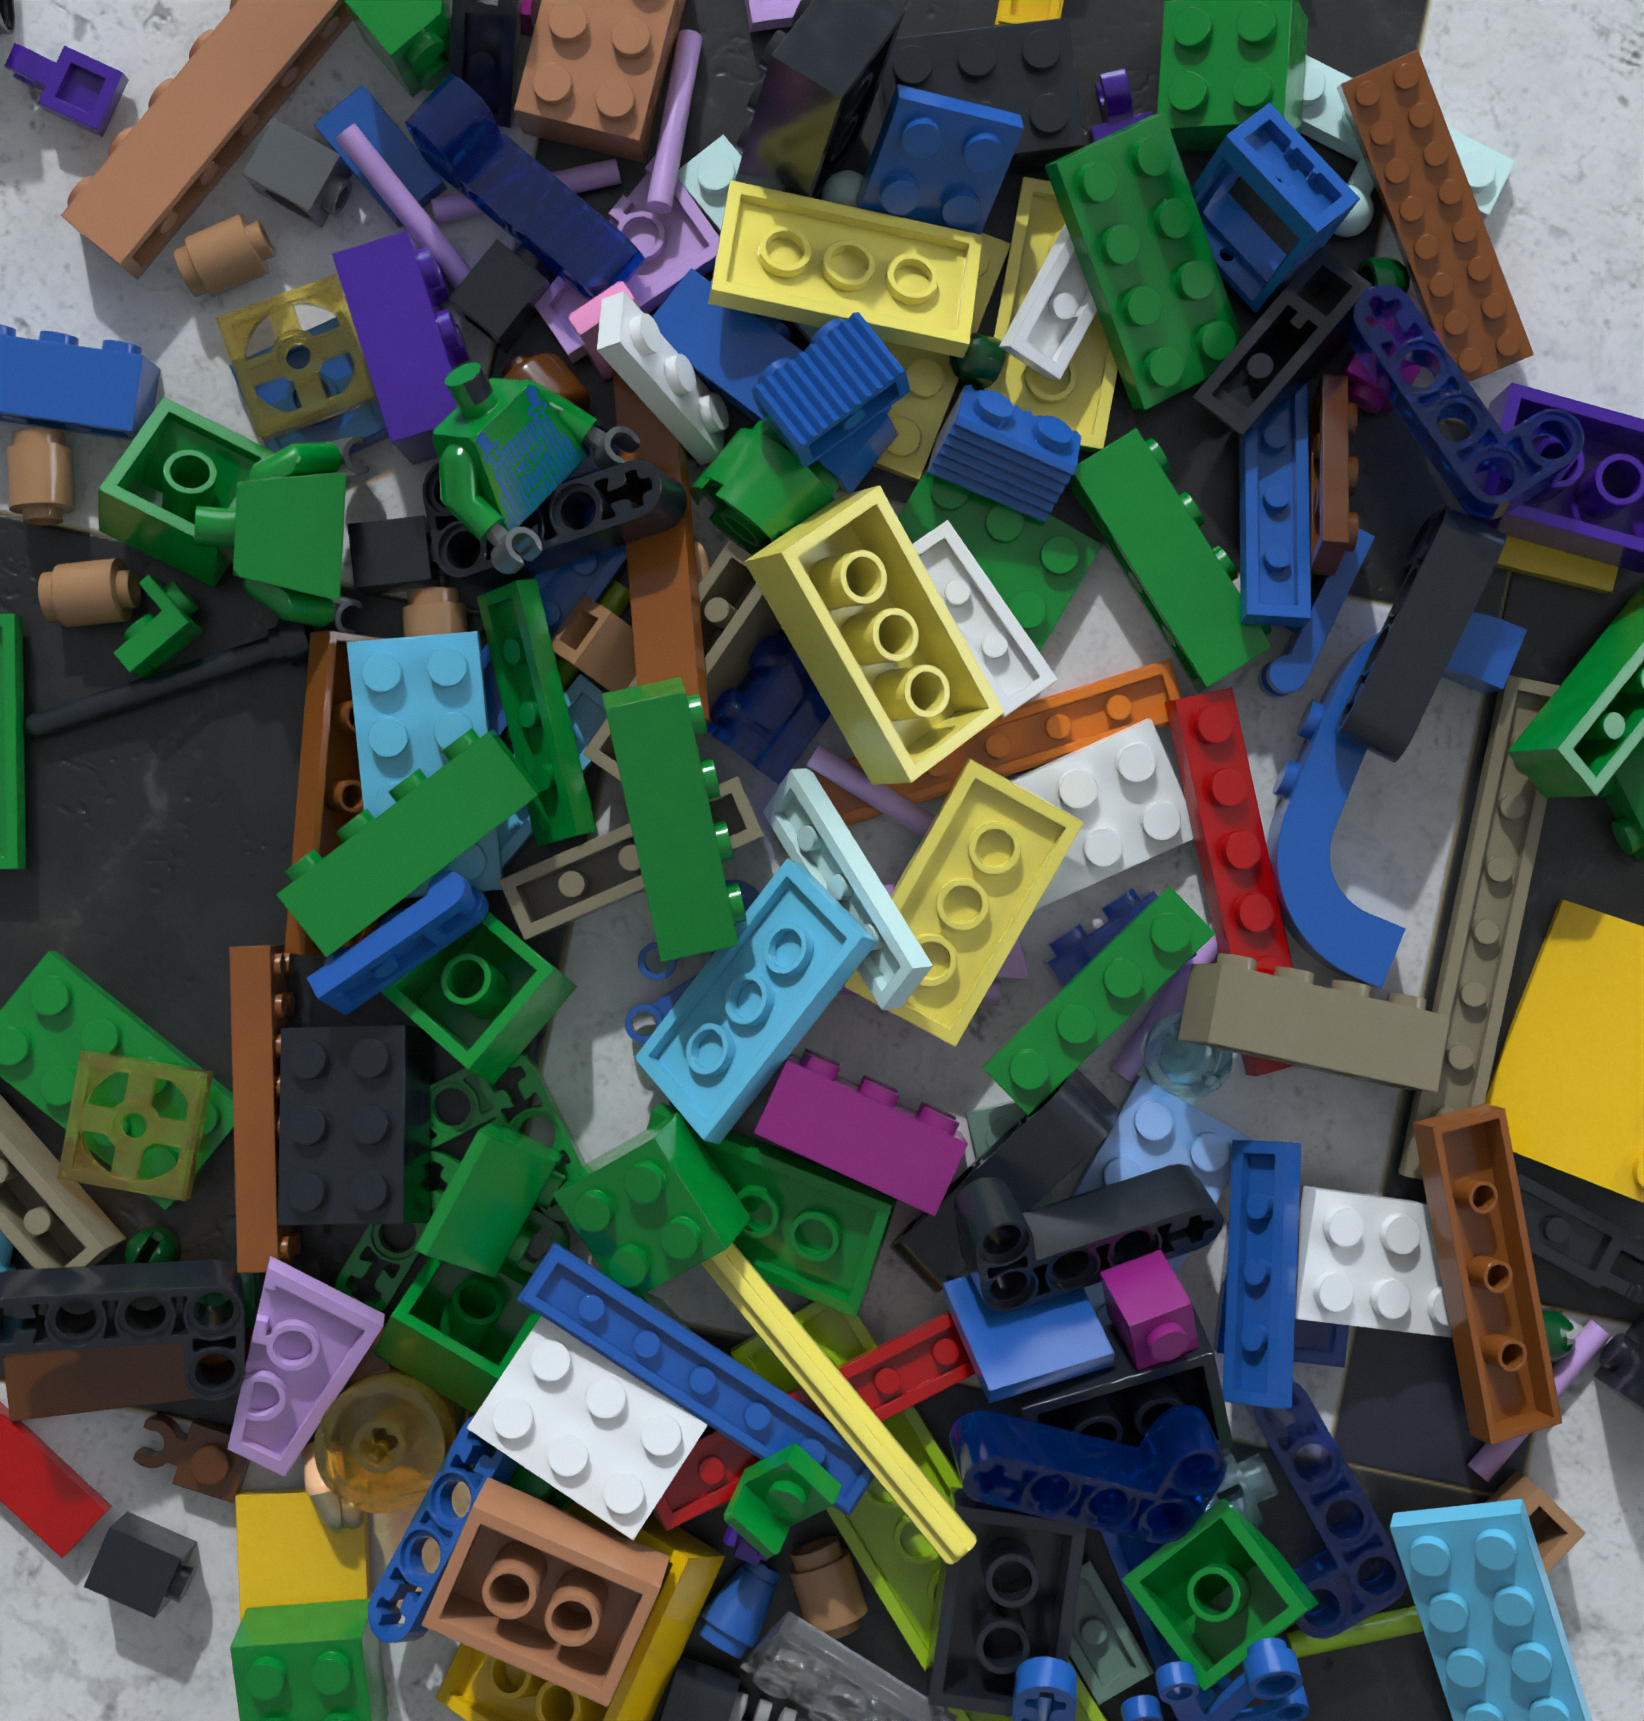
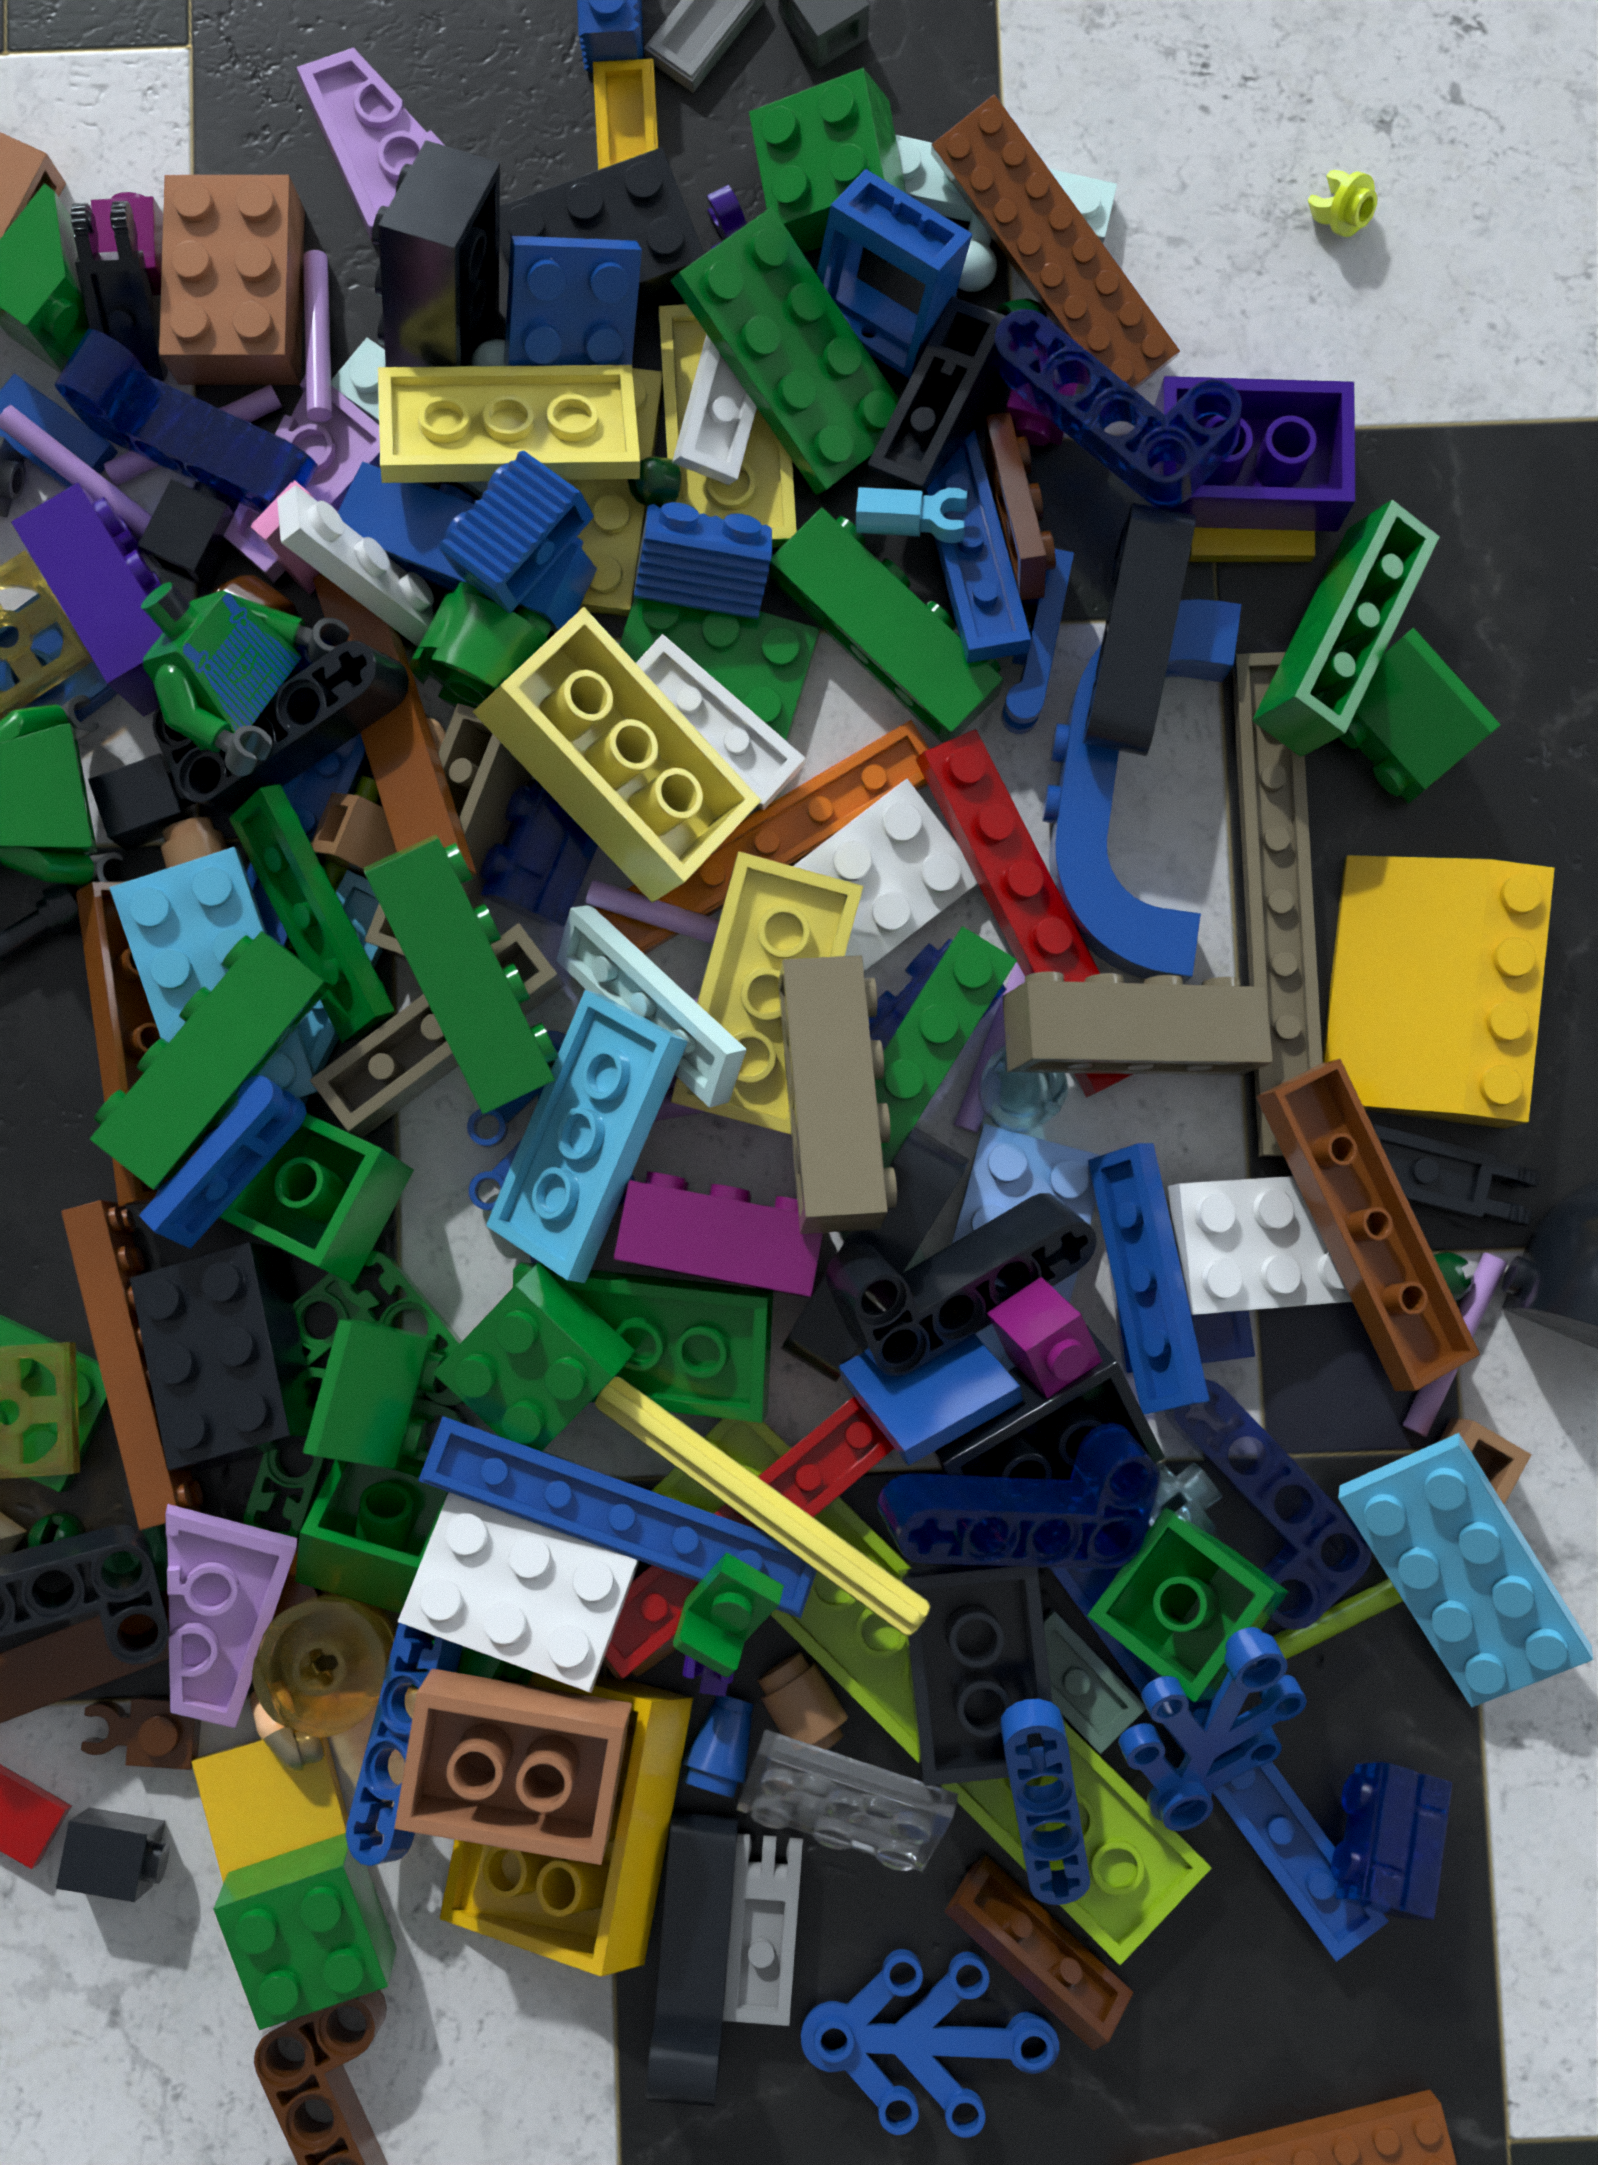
camera: 15 degrees left, 5 degrees down
none -> dark tan brick [778,955,897,1234]
none -> medium azure bar [856,487,967,543]

